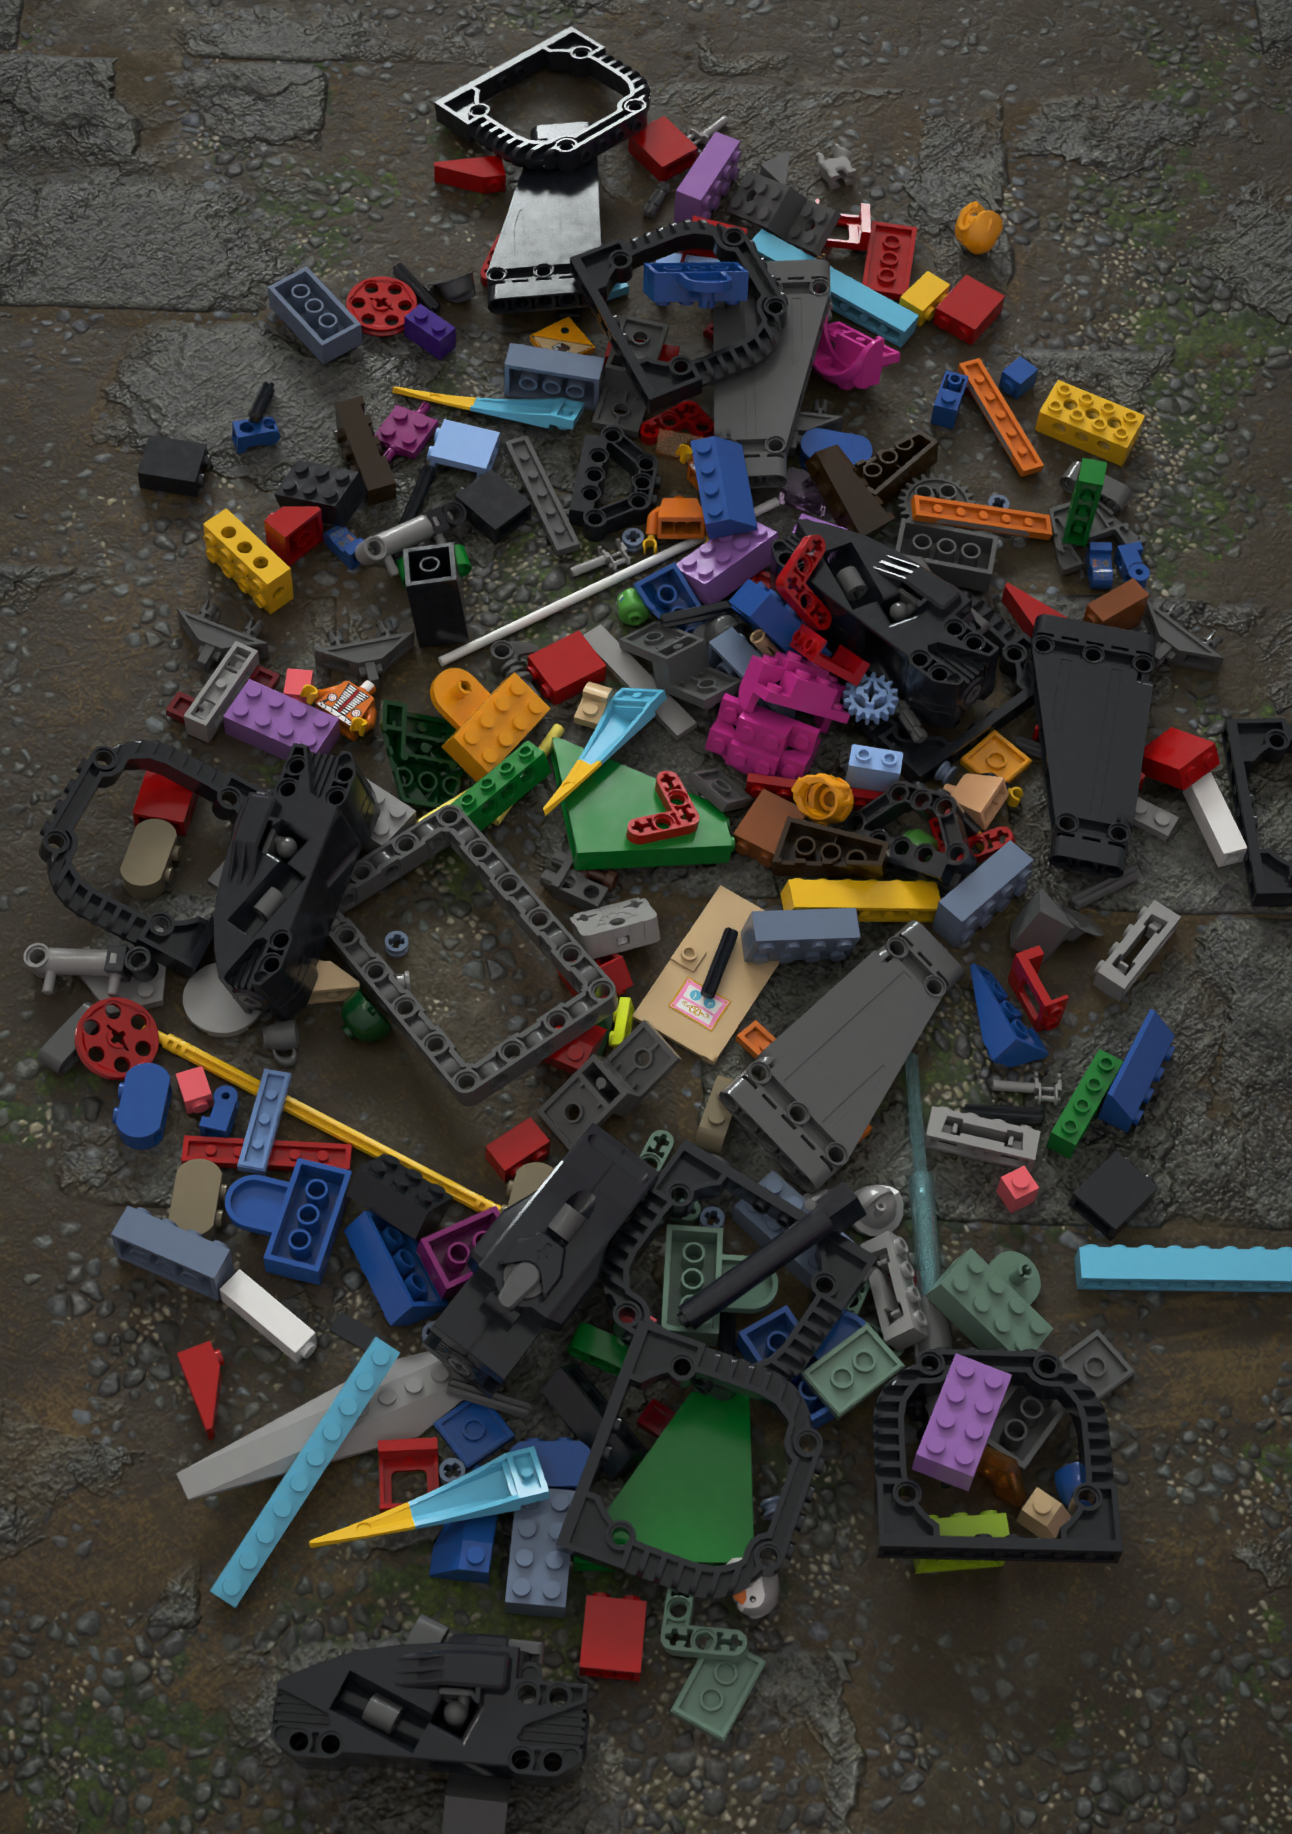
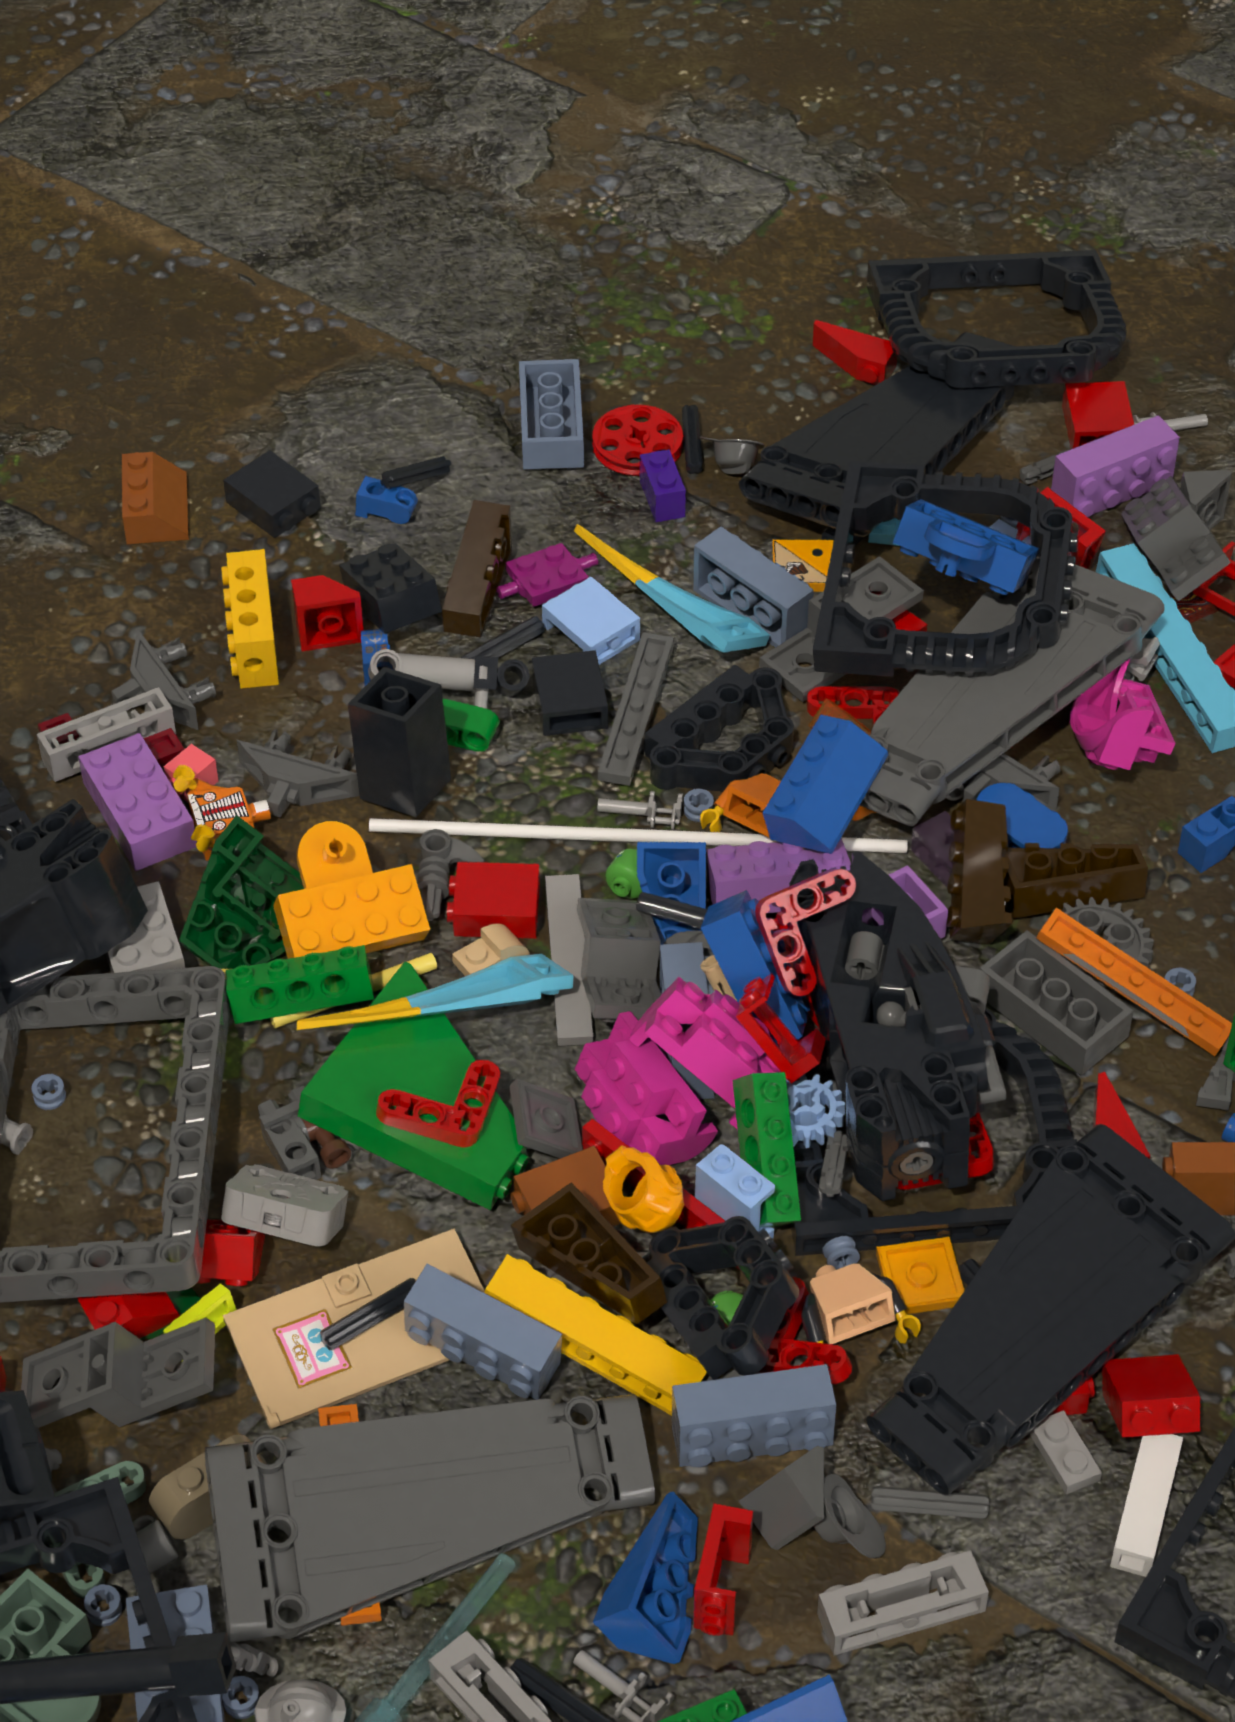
camera: 40 degrees right, 10 degrees down
none -> dark orange slope [122,452,189,544]
none -> green brick [732,1072,801,1227]

